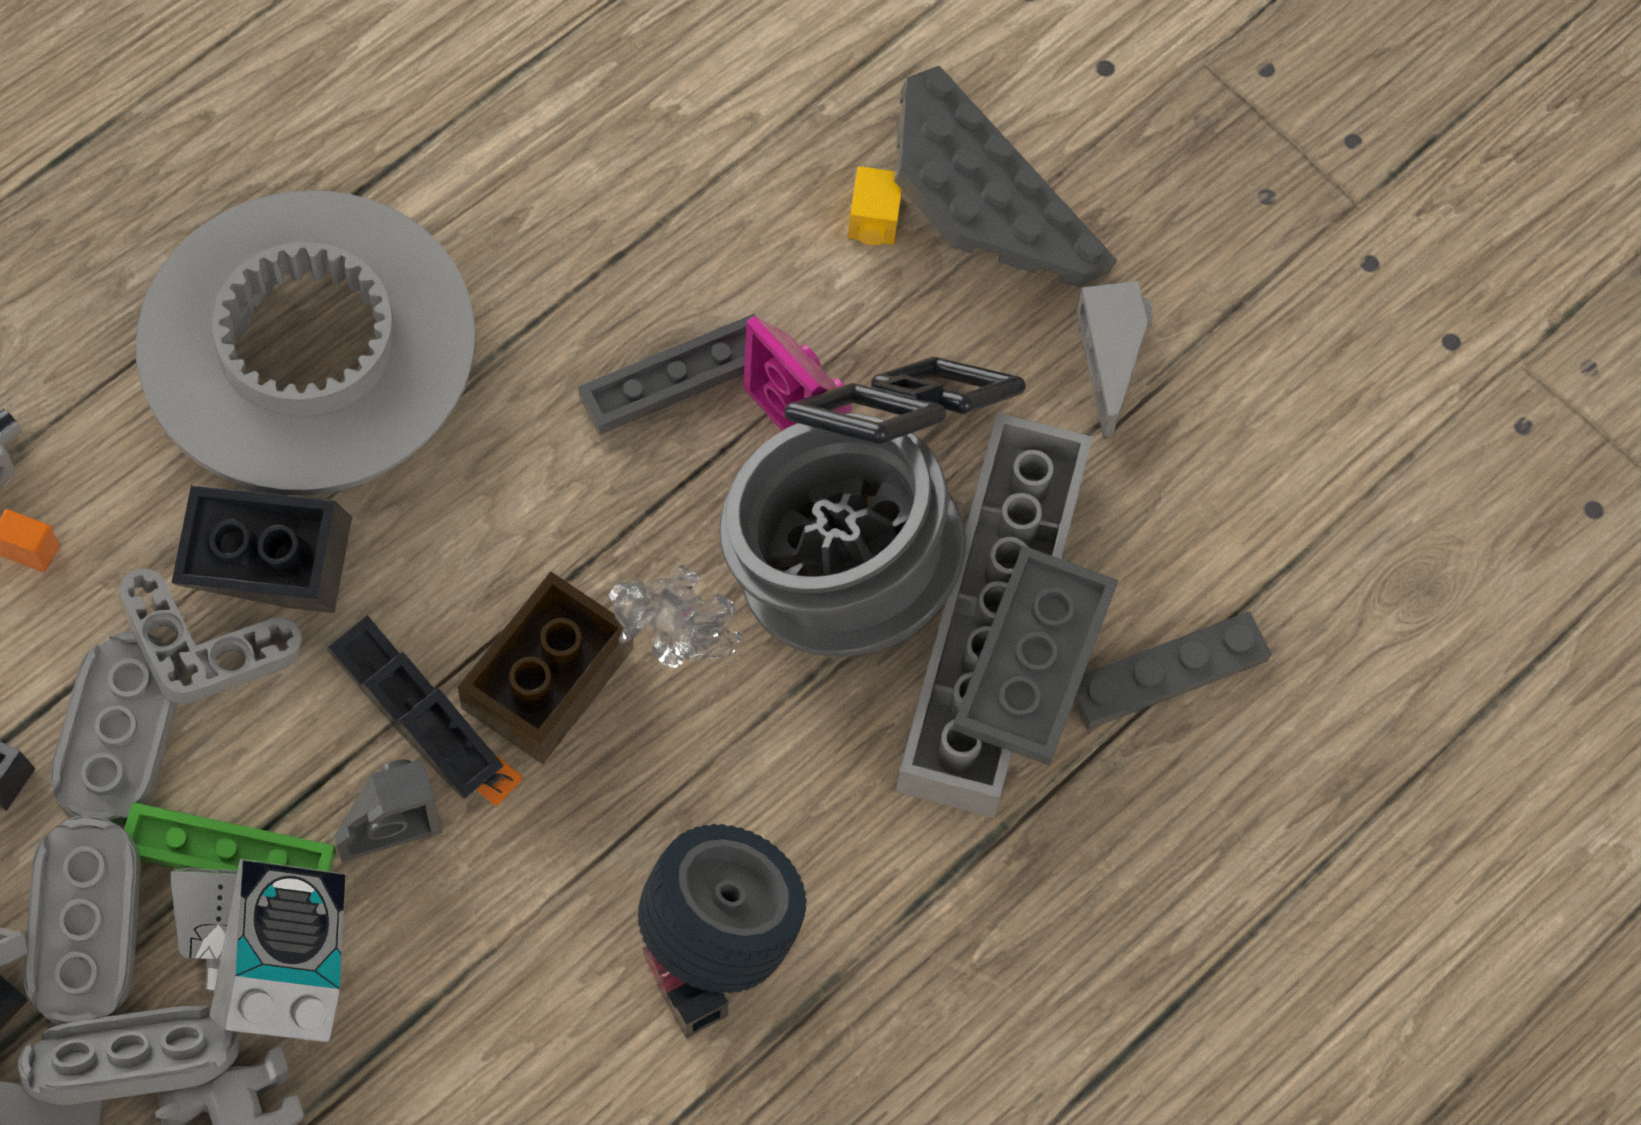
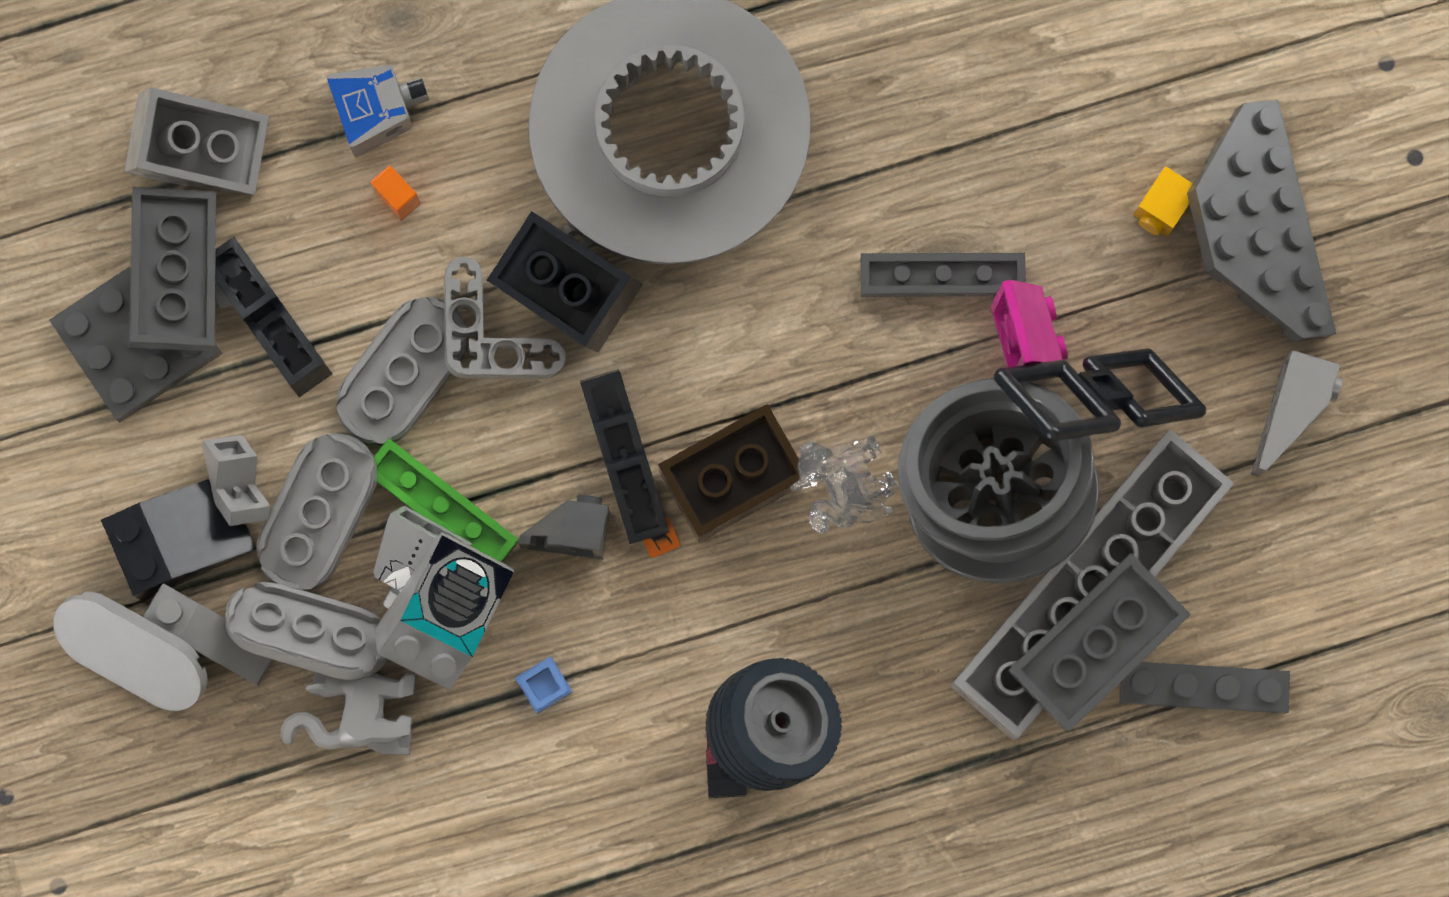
camera: 30 degrees right, 15 degrees up
none -> medium blue tile [515,656,573,714]

